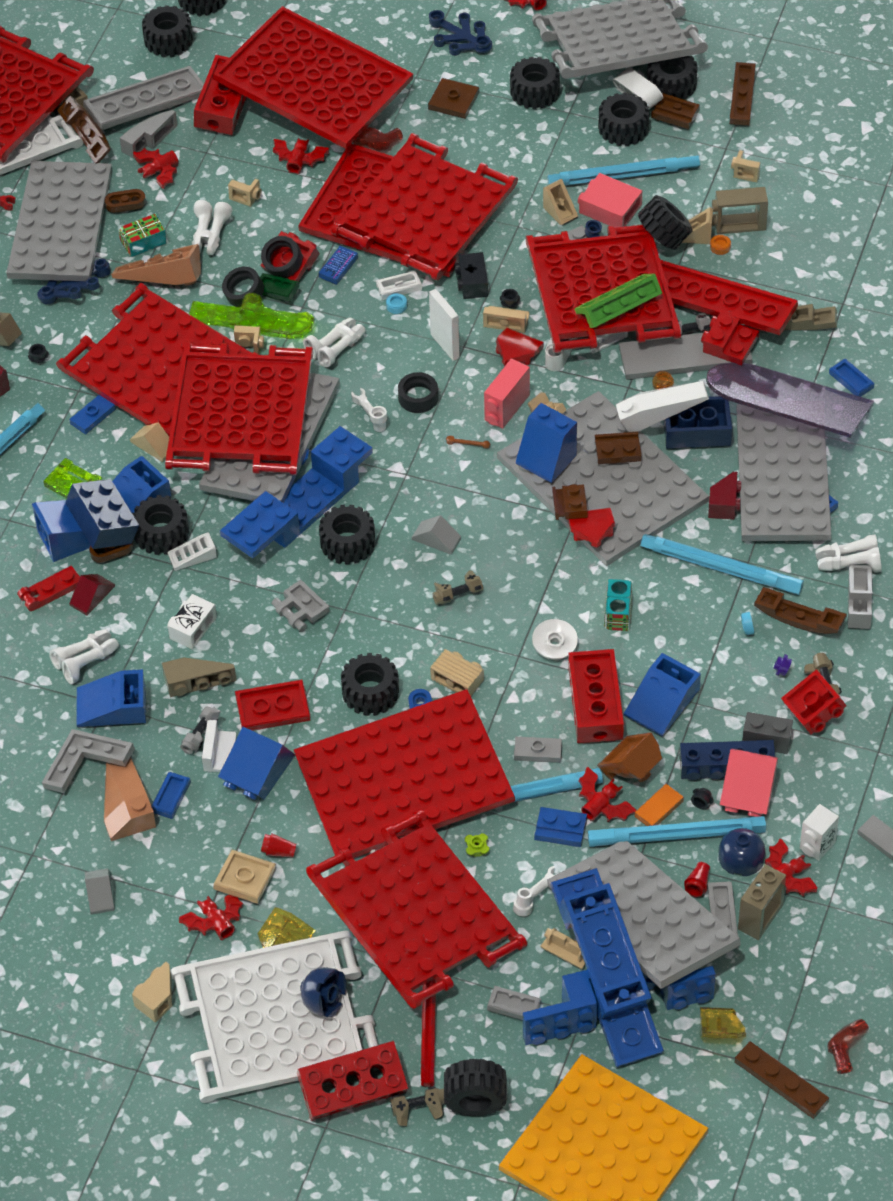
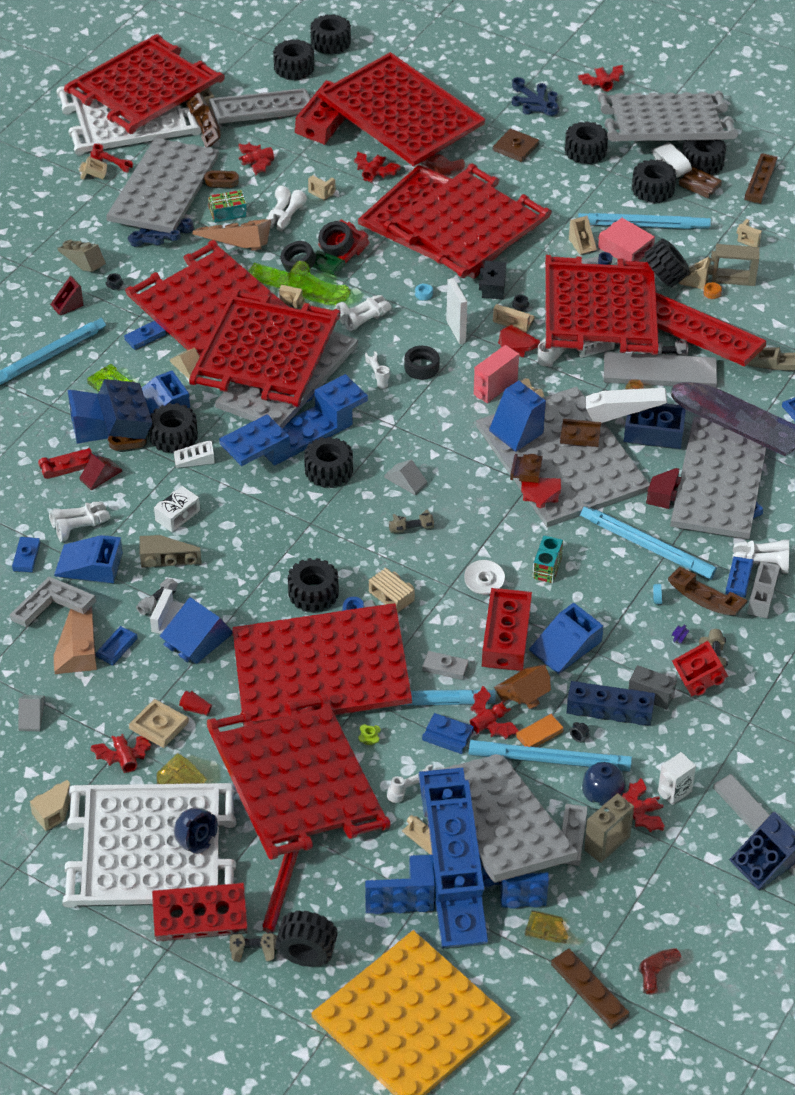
camera: 10 degrees right, 5 degrees down
light grey slope [120,110,177,158] -> none
red tile [235,680,310,731] -> none
light grey plate [271,579,330,632] -> none
blue tile [319,246,358,285] -> none
white tile [376,270,422,300] -> none
dark orange hinge [446,435,491,449] -> none
light grey plate [487,986,541,1020] -> none
bright green fence [574,274,662,328] -> none
red cone [684,862,710,897] -> none
red plate [701,312,759,366] -> none
coral brick [720,748,779,817] -> none
none -> blue plate [12,537,41,573]
none -> blue plate [725,556,753,598]

